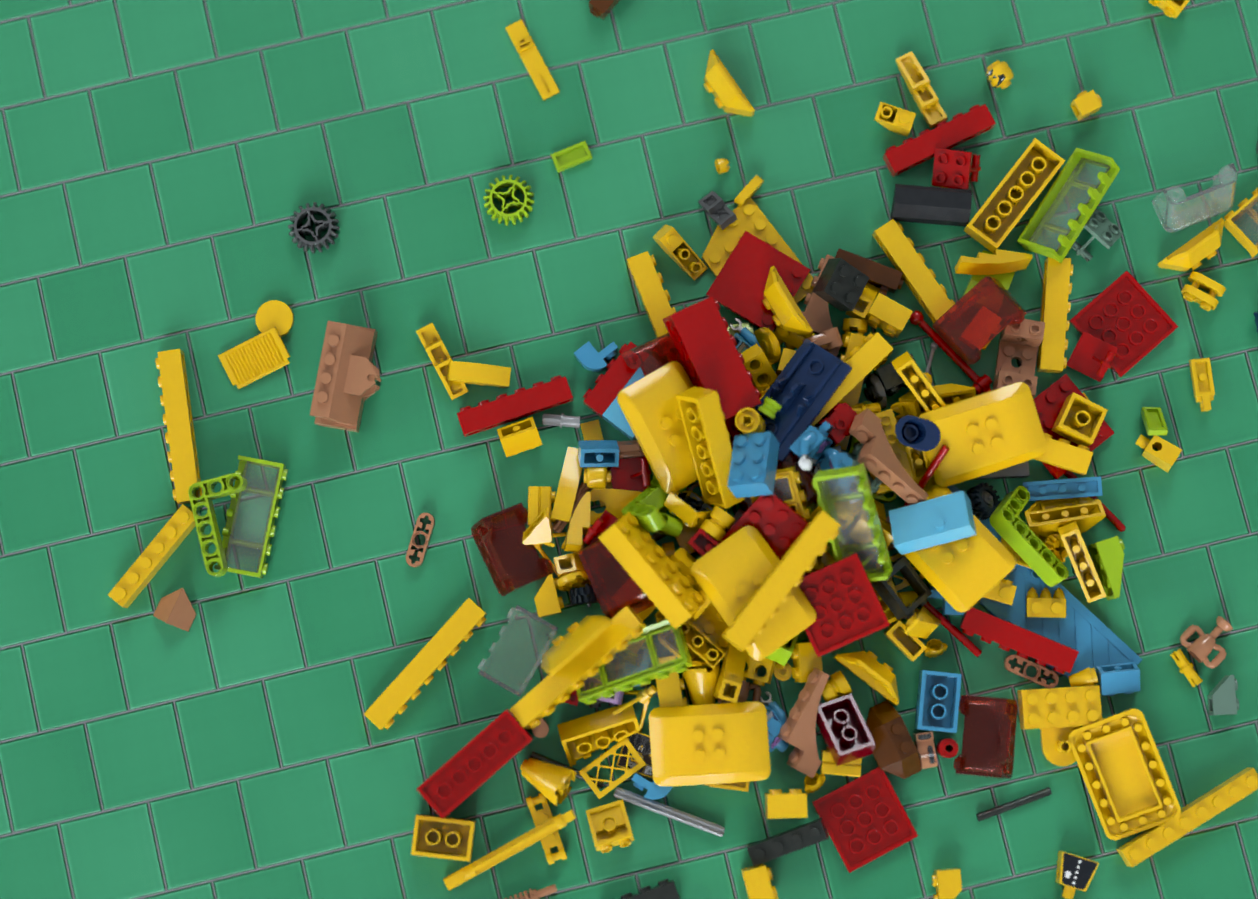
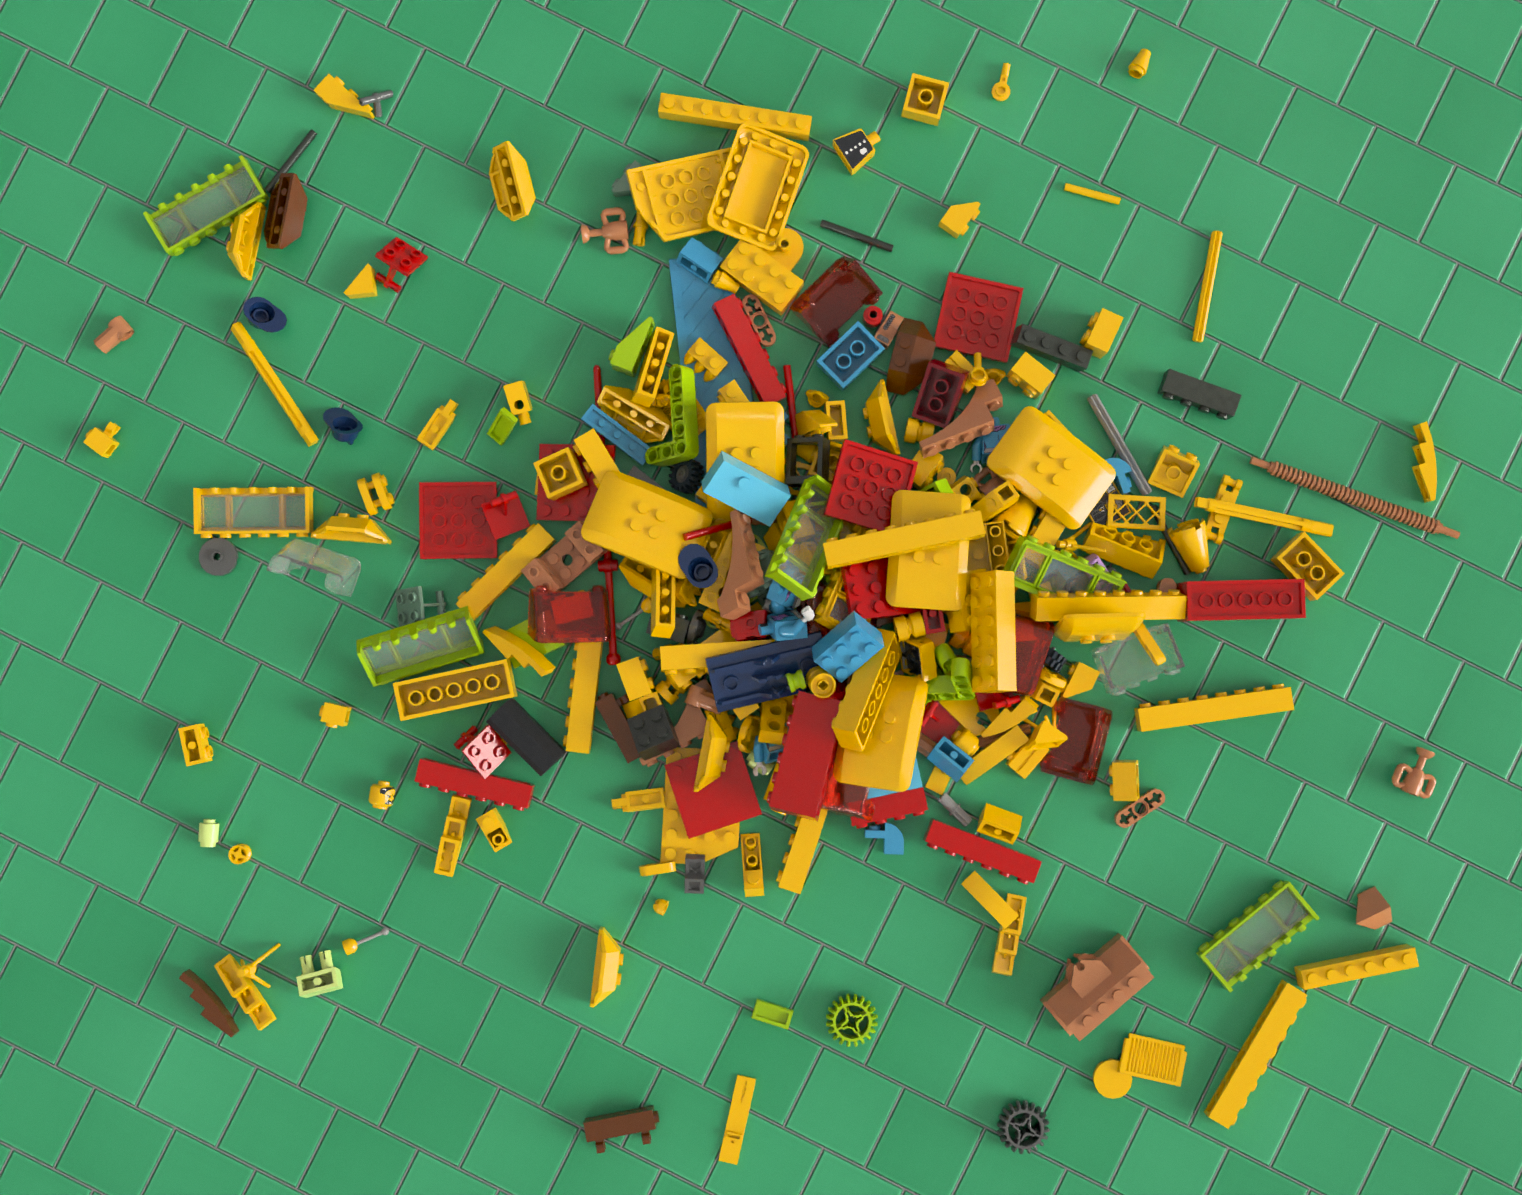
camera: 140 degrees left, 5 degrees up
lime beam [188,473,248,577] -> none
none -> yellow hinge [611,787,666,812]
none -> yellow plate [626,147,731,242]
none -> yellow plate [968,352,988,386]
none -> yellow brick [1109,760,1140,801]
none -> yellow beam [1133,622,1166,666]
none -> nougat piece [1392,747,1436,799]

